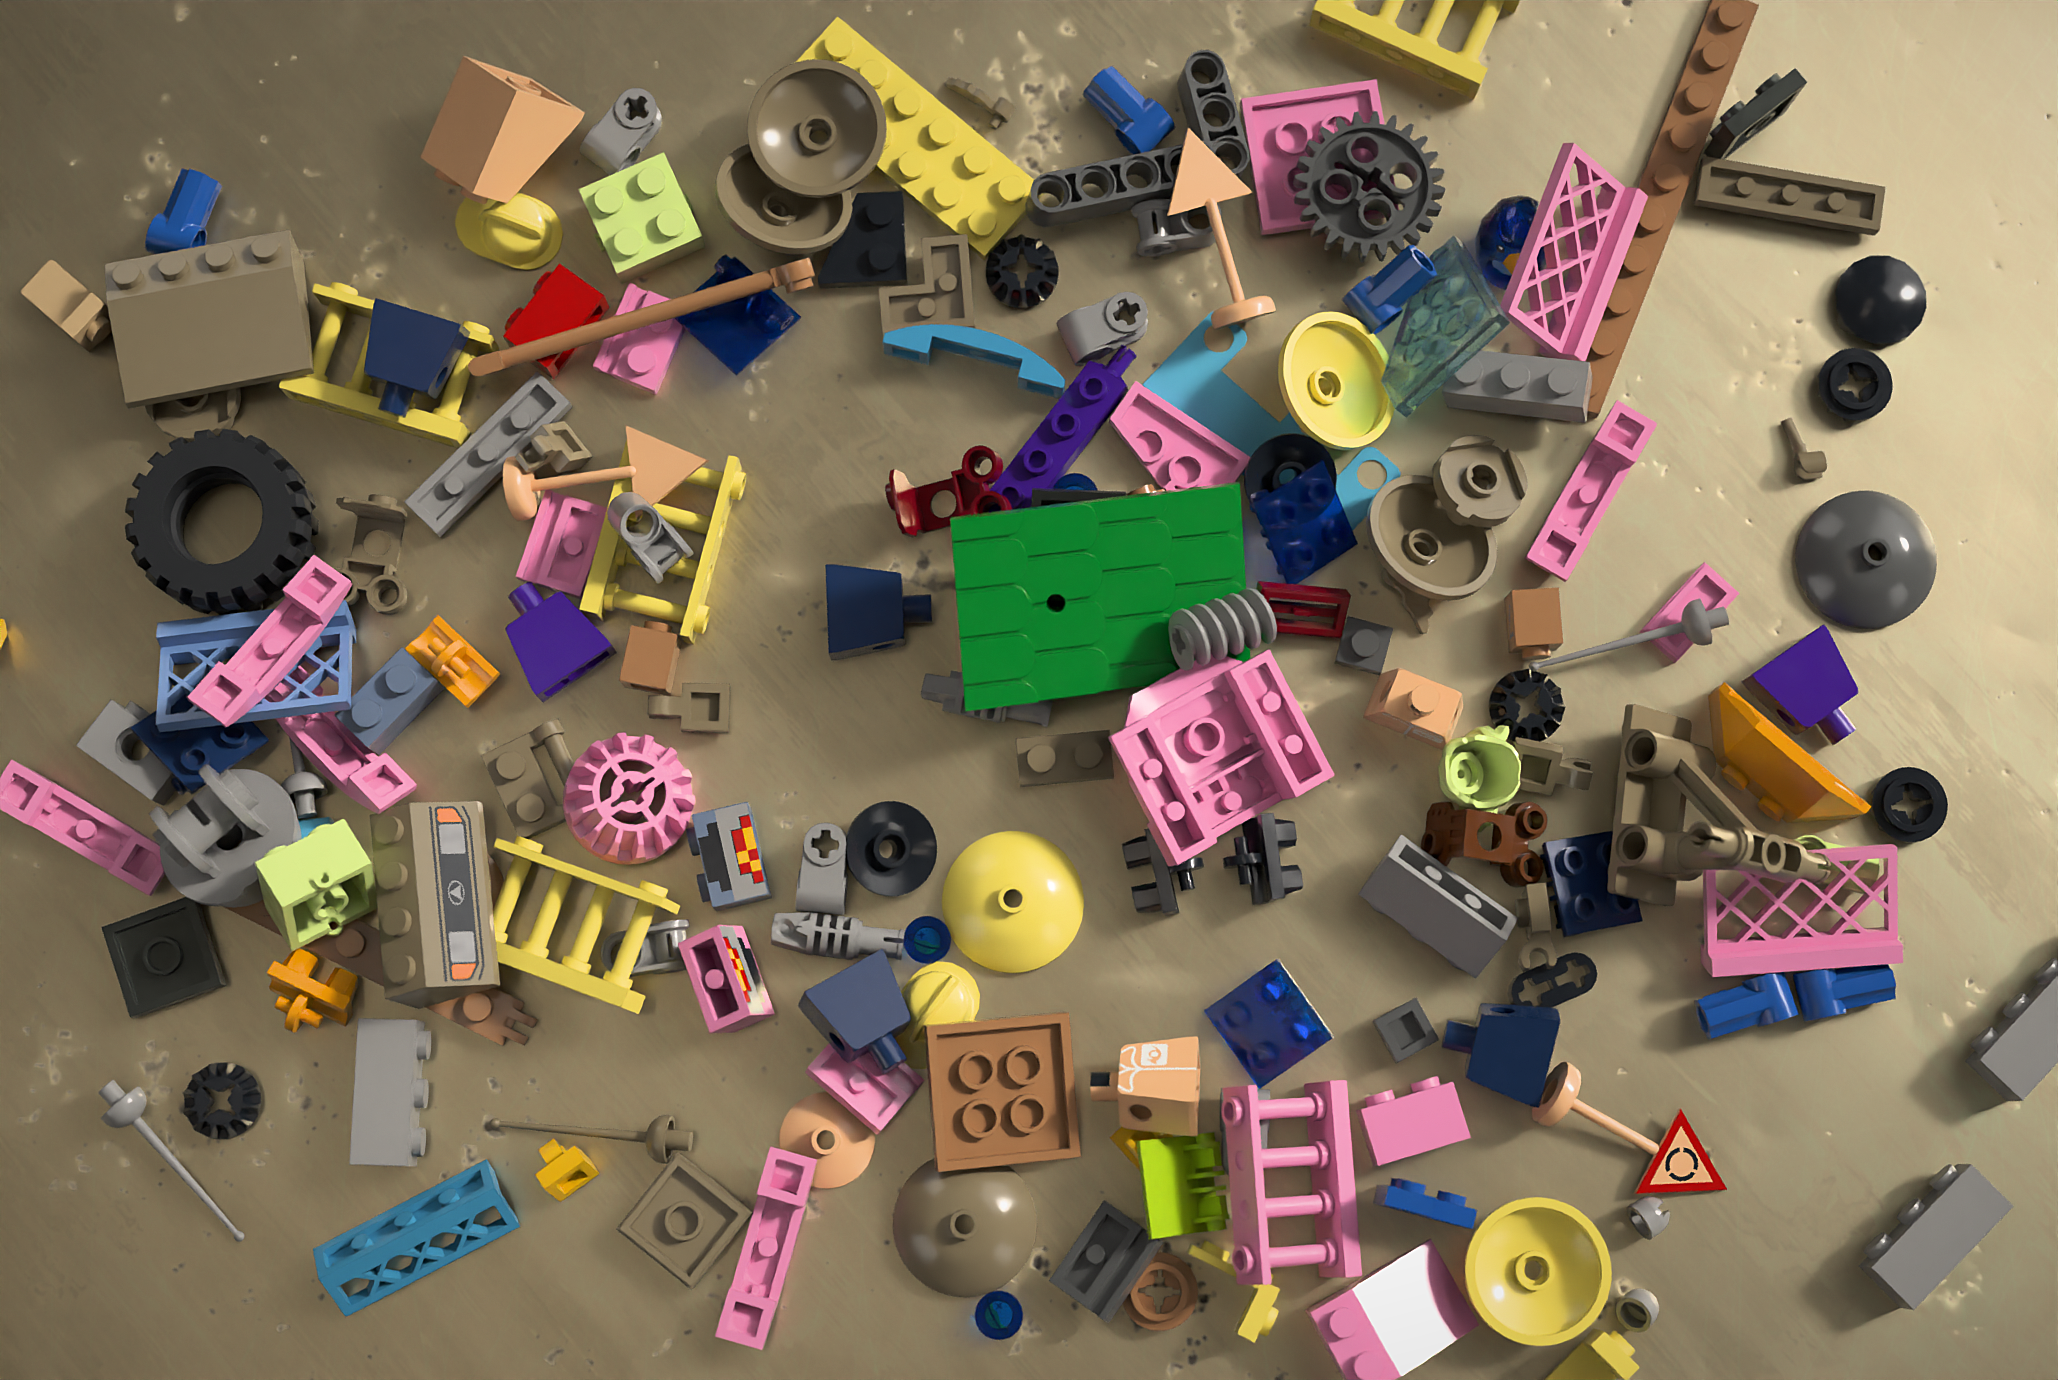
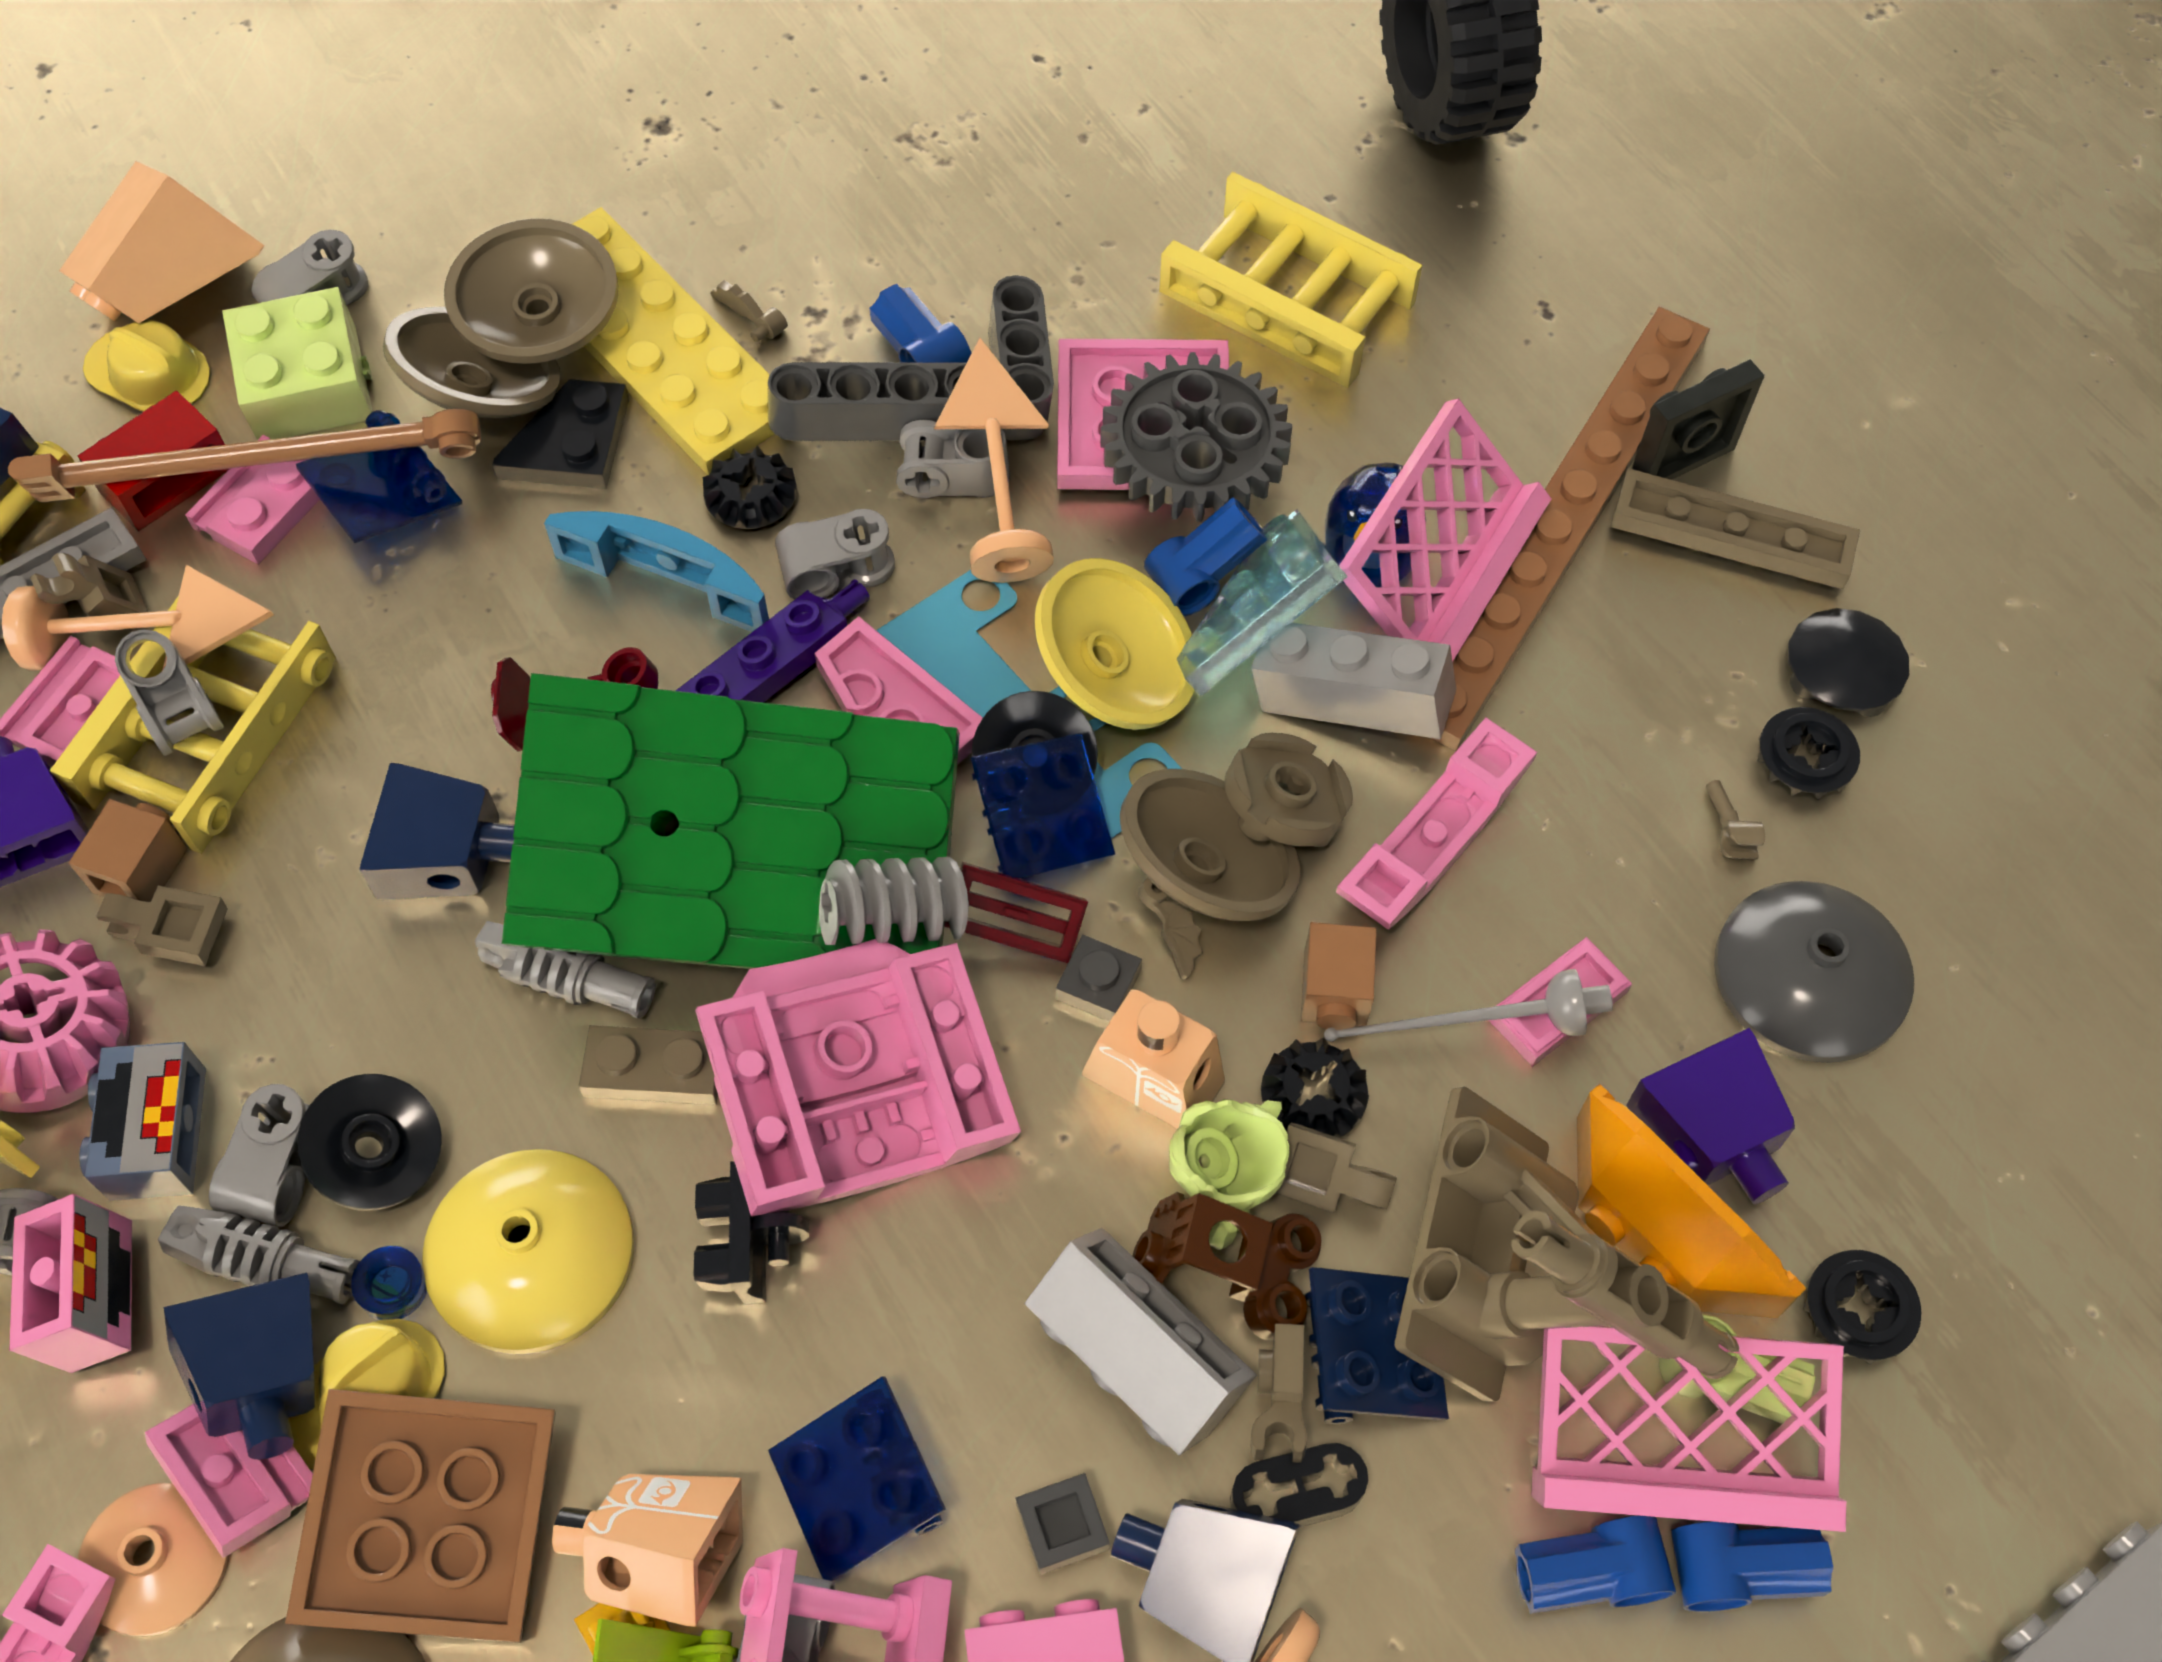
camera: 10 degrees right, 20 degrees down
dark tan plate [879,234,975,336] -> none
black hips [1223,813,1303,905] -> none

